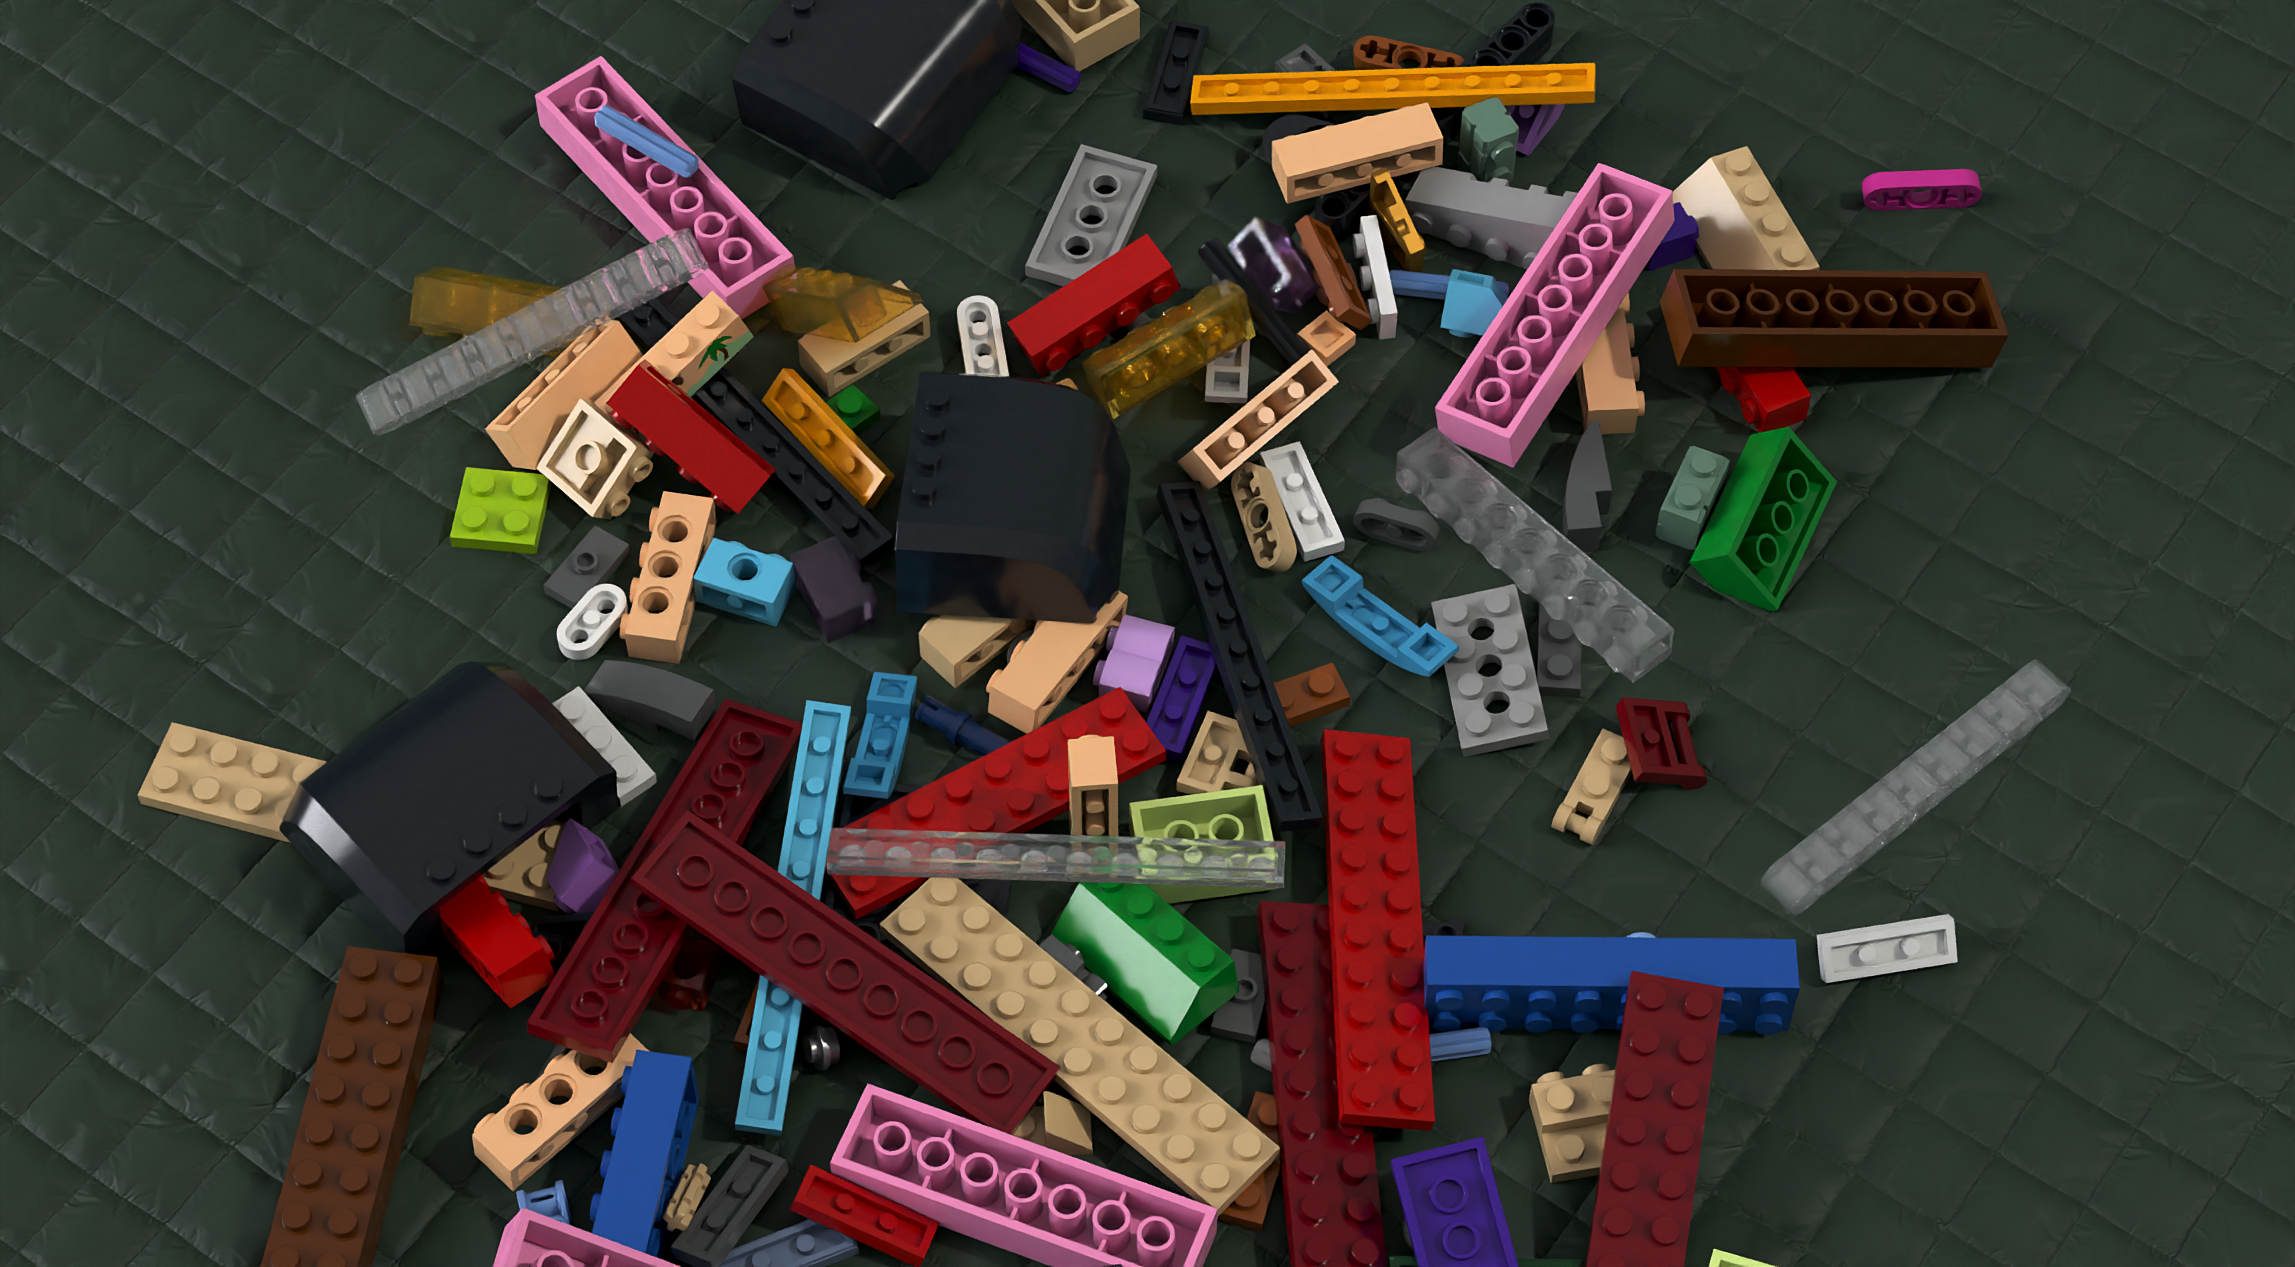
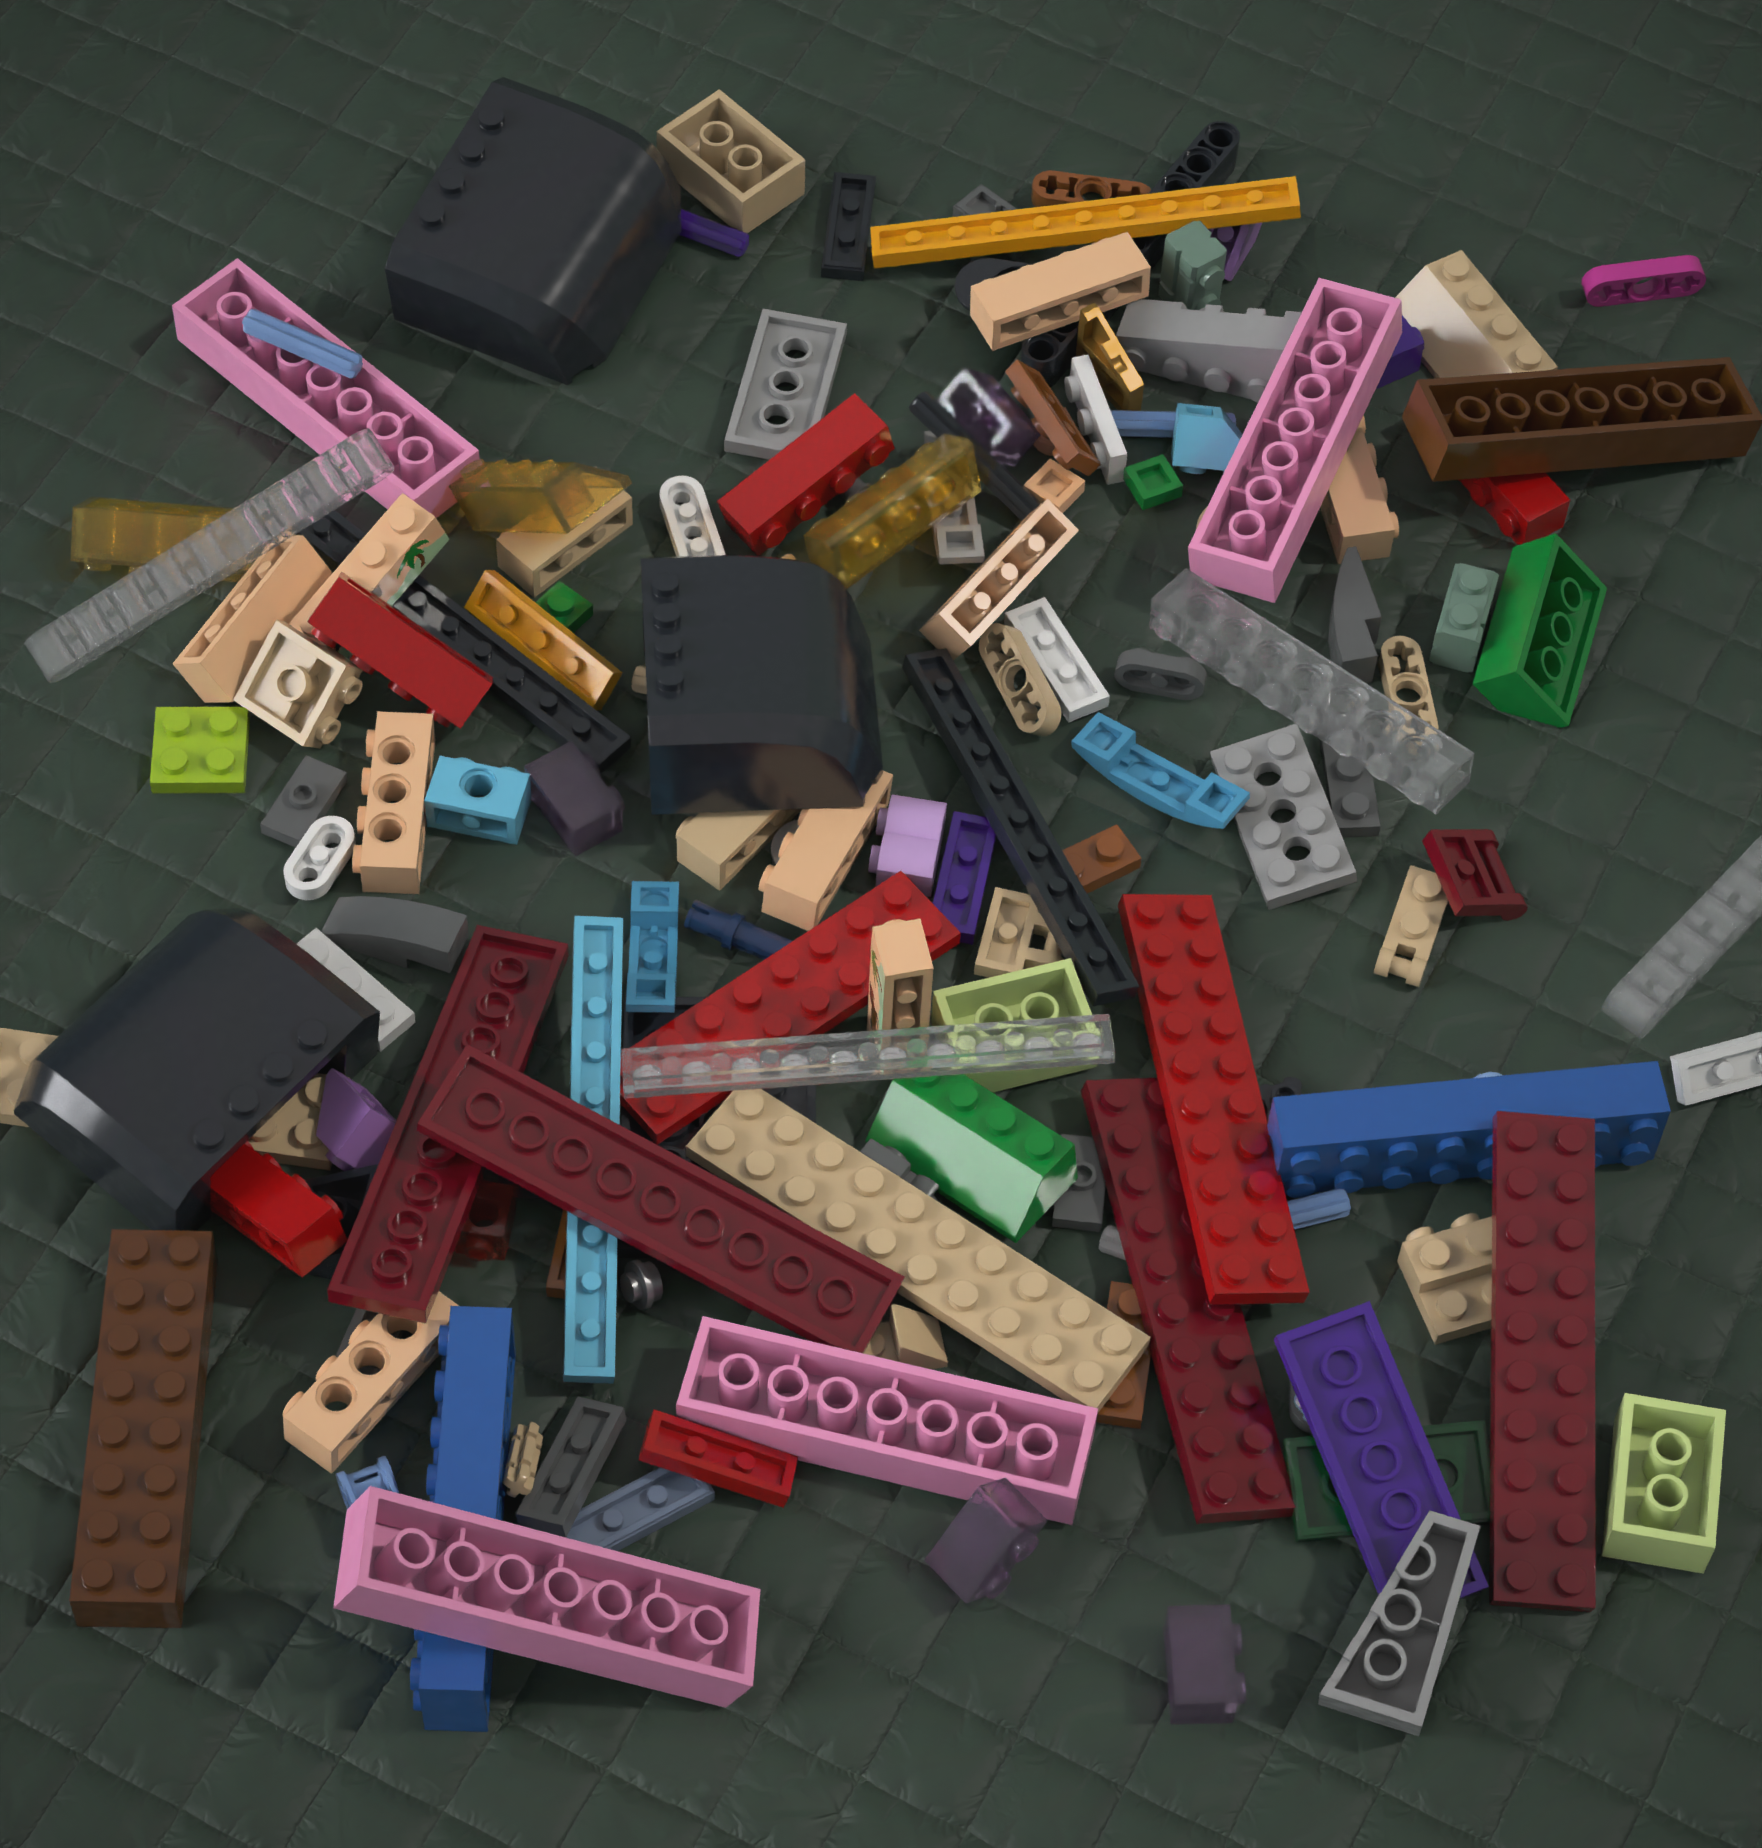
camera: 10 degrees left, 0 degrees up
none -> green plate [1123,454,1183,511]
none -> tan beam [1378,636,1439,756]

